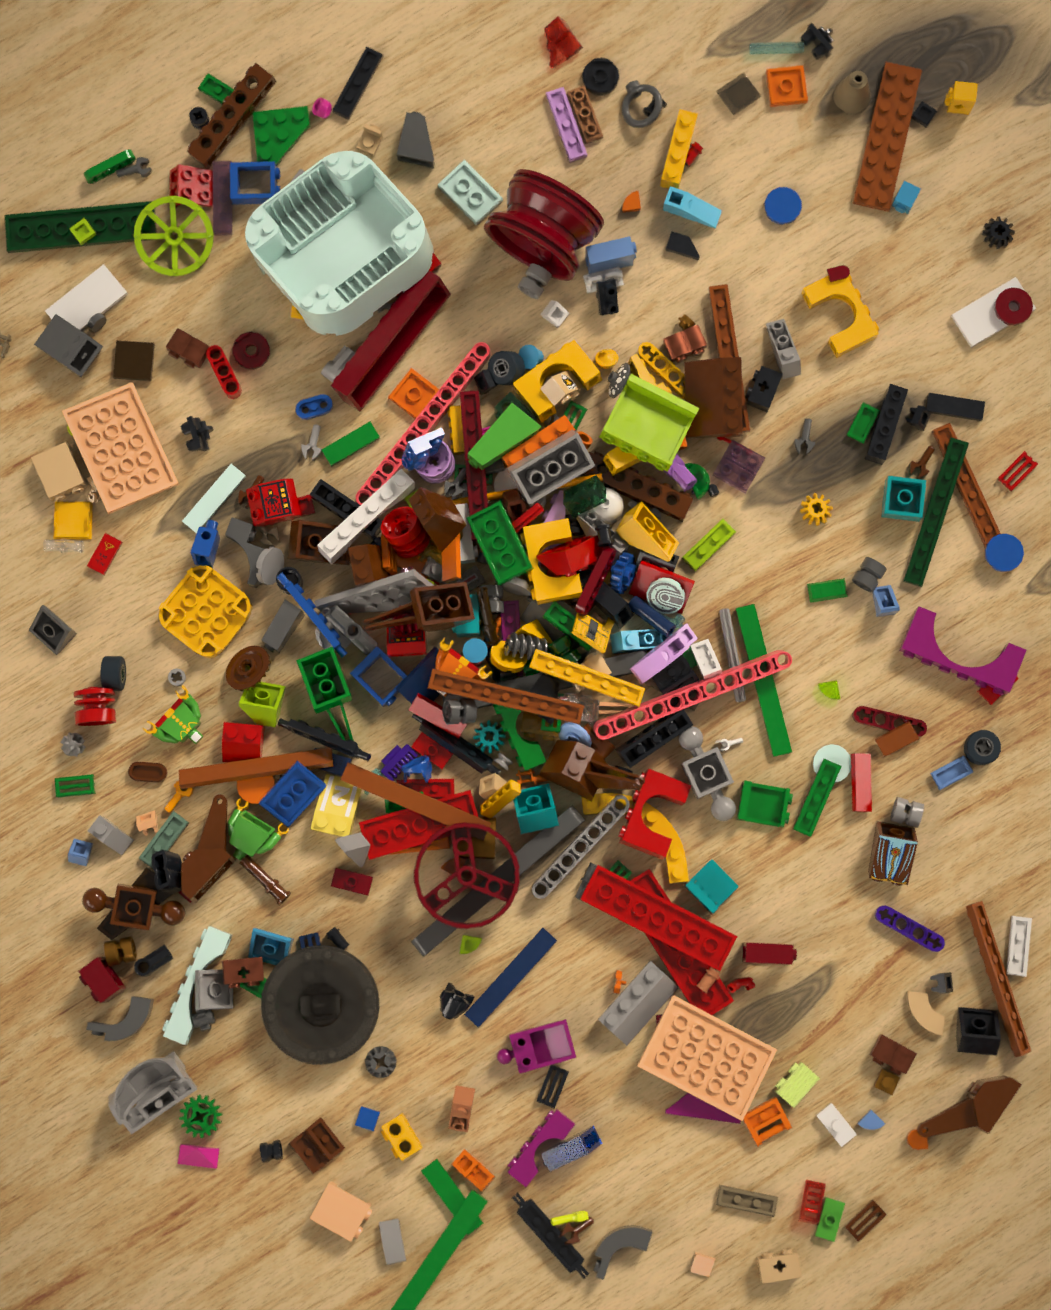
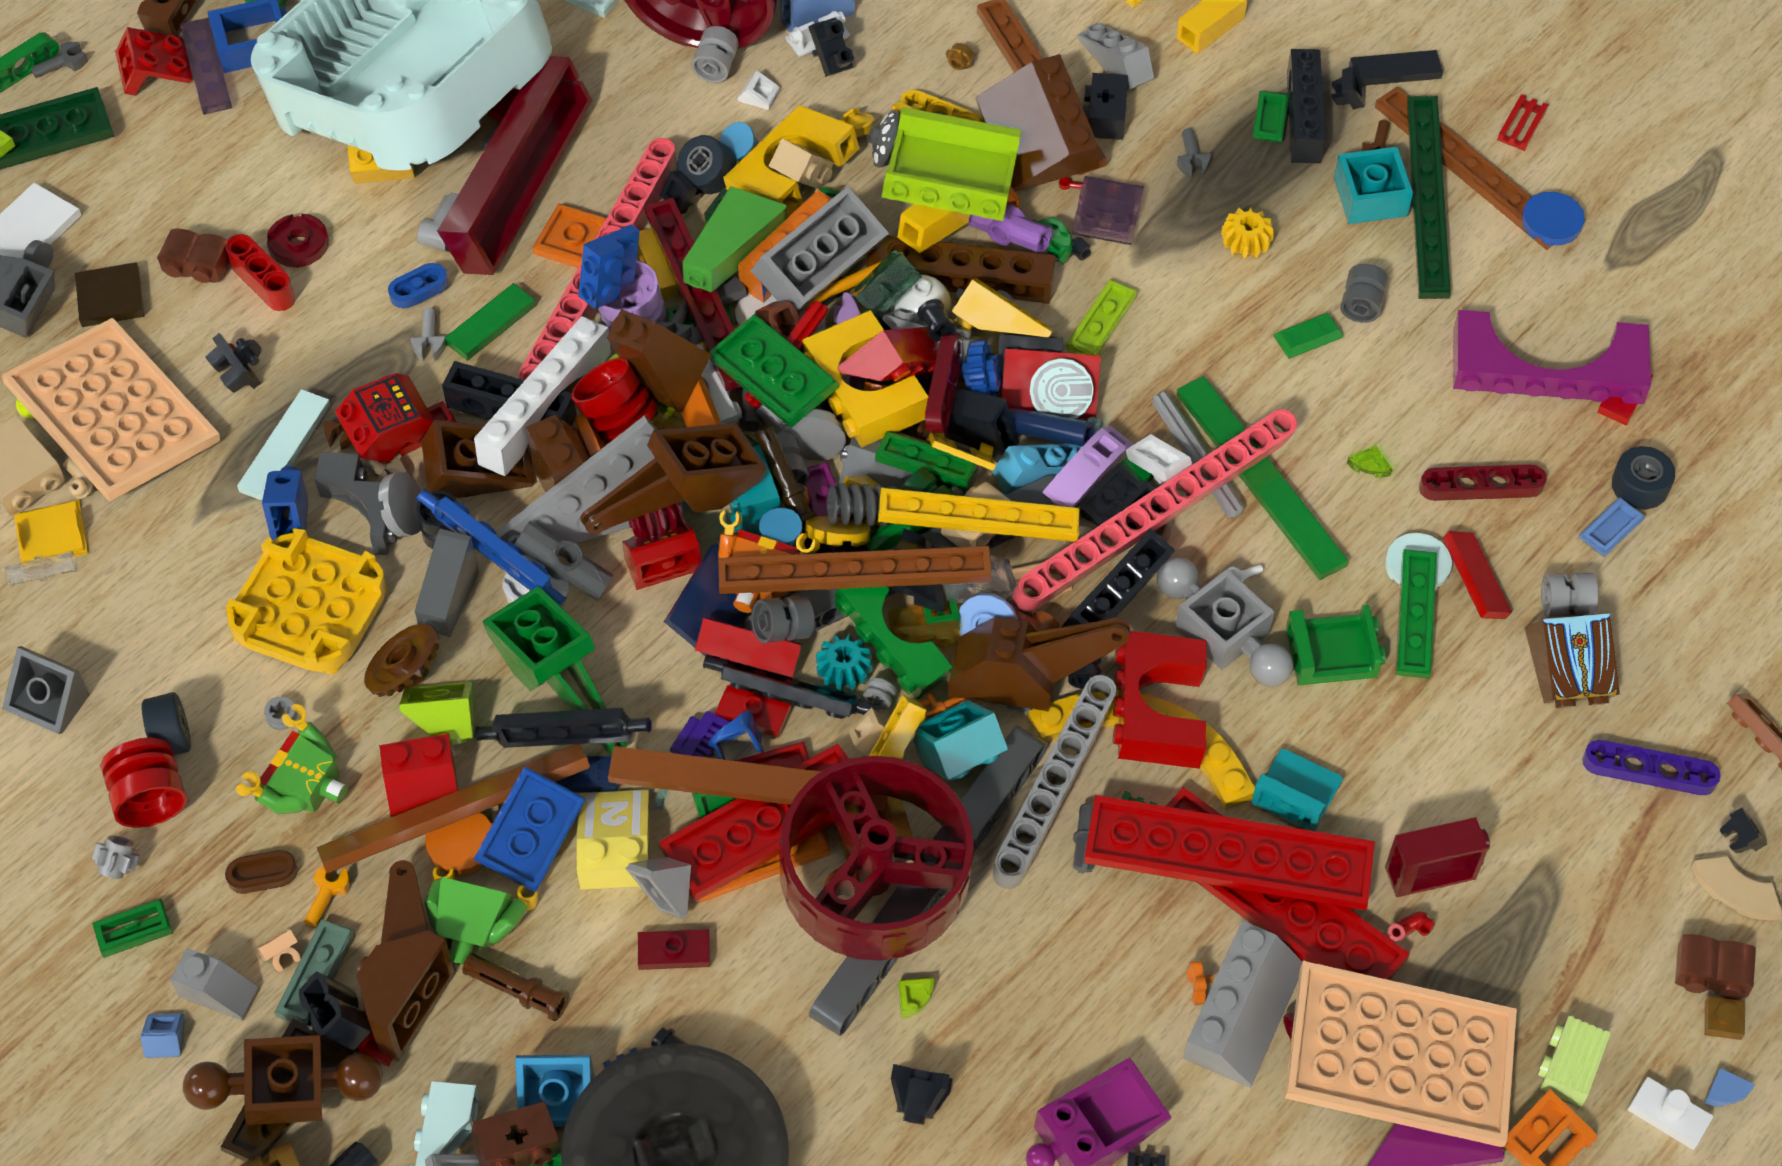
camera: 20 degrees left, 25 degrees down
red tile [87,533,123,576] -> none
lime wheel [134,196,214,276] -> none
blue window [350,646,407,707] -> none
dark blue tile [464,928,557,1028] -> none
copper brick [663,325,707,363] -> none
nougat pin [696,967,720,993] -> none
medium blue slope [873,585,900,617] -> none
dark orange tile [875,721,919,757] -> none

